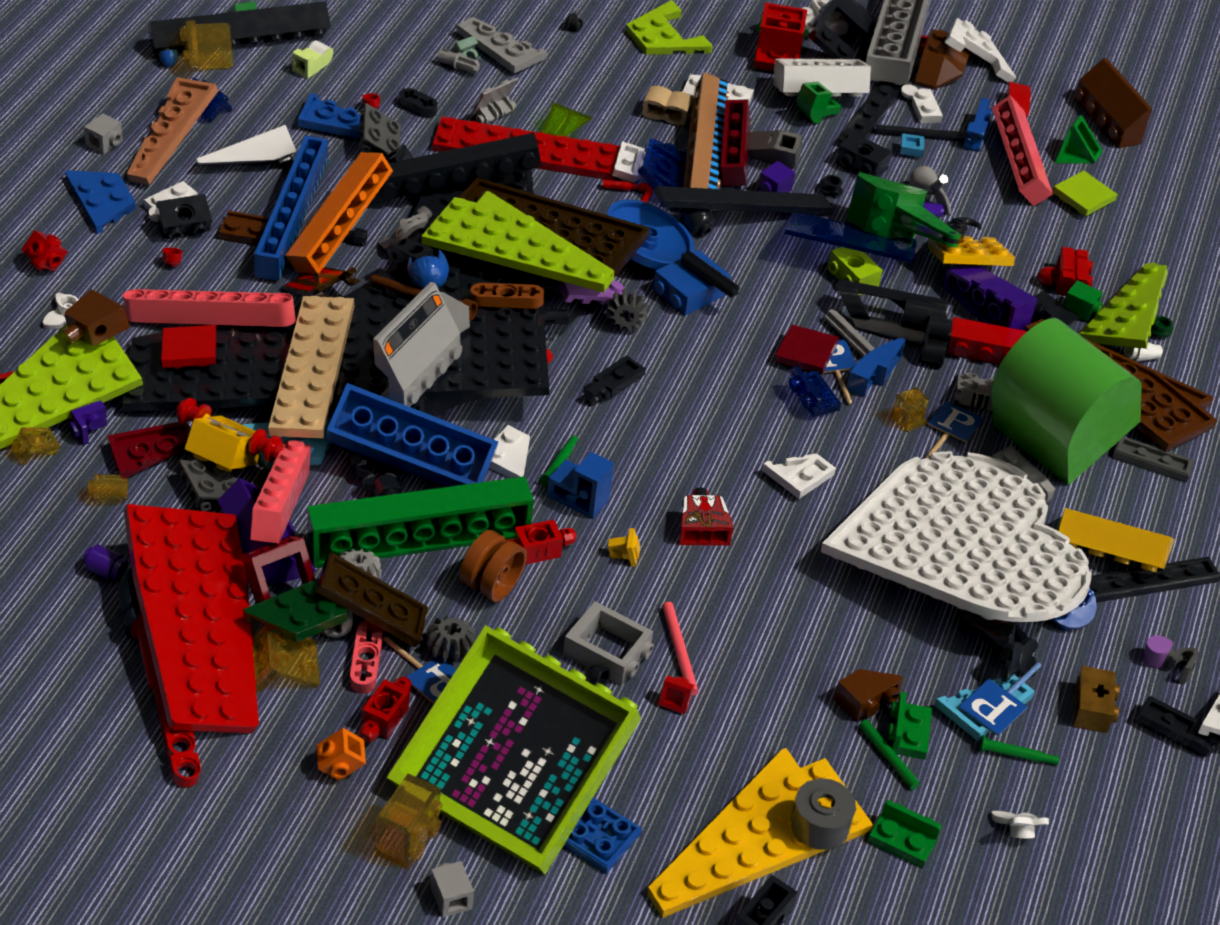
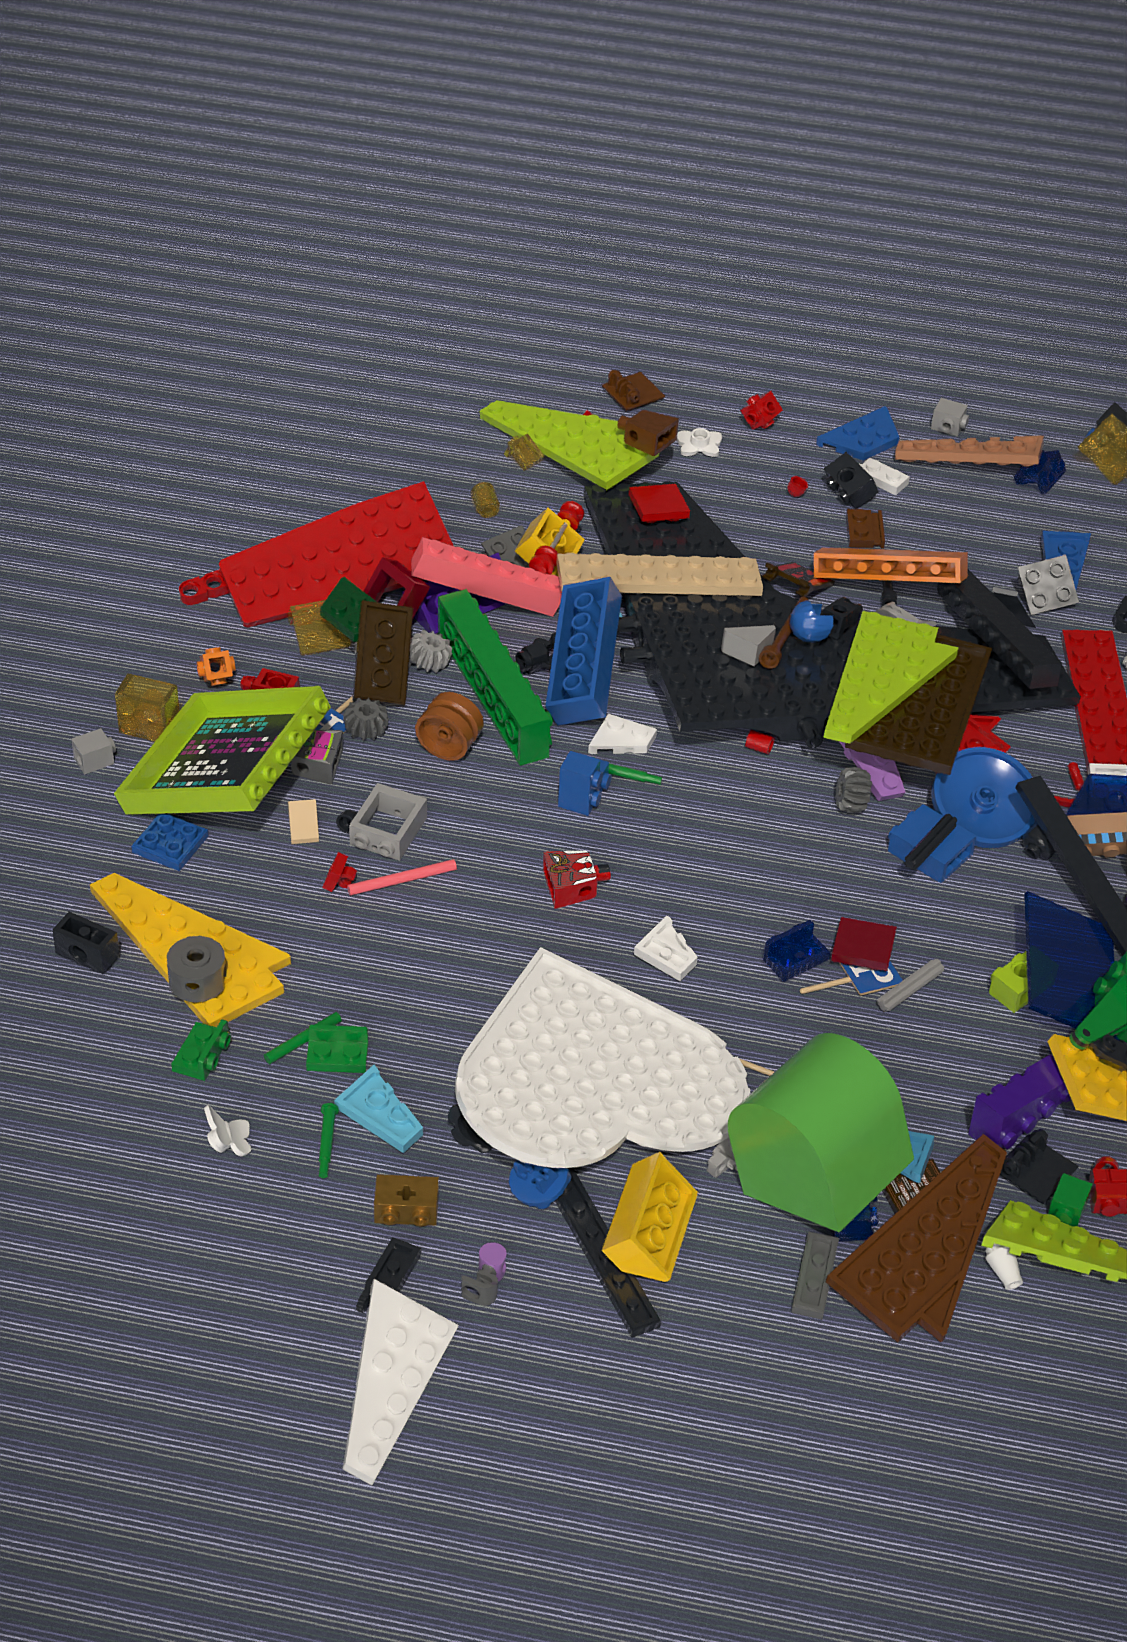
camera: 85 degrees right, 0 degrees up
dark purple bracket [69,400,107,445] -> none
dark red wing [108,422,191,480] -> none
coral beam [122,289,296,327] -> none
white wedge [196,125,296,165] -> none
blue brick [254,136,328,281] -> none
coral beam [350,620,383,694] -> none
red hinge [362,93,380,109] -> none
light grey piece [373,282,462,407] -> none
dark orange beam [470,283,544,309] -> none
red piece [506,519,576,565] -> none
black hinge [585,355,646,405] -> none
yellow brick [608,528,640,567] -> none
reddish brown slope [834,669,904,722] -> none
black panel [835,279,952,366] -> none
blue slope [846,338,906,397] -> none
clear yellow brick [891,387,929,432] -> none
red brick [946,317,1026,365] -> none
blue piece [959,662,1041,736] -> none
black animal [1000,637,1038,683] -> none
dark green plate [1151,316,1173,338] -> none

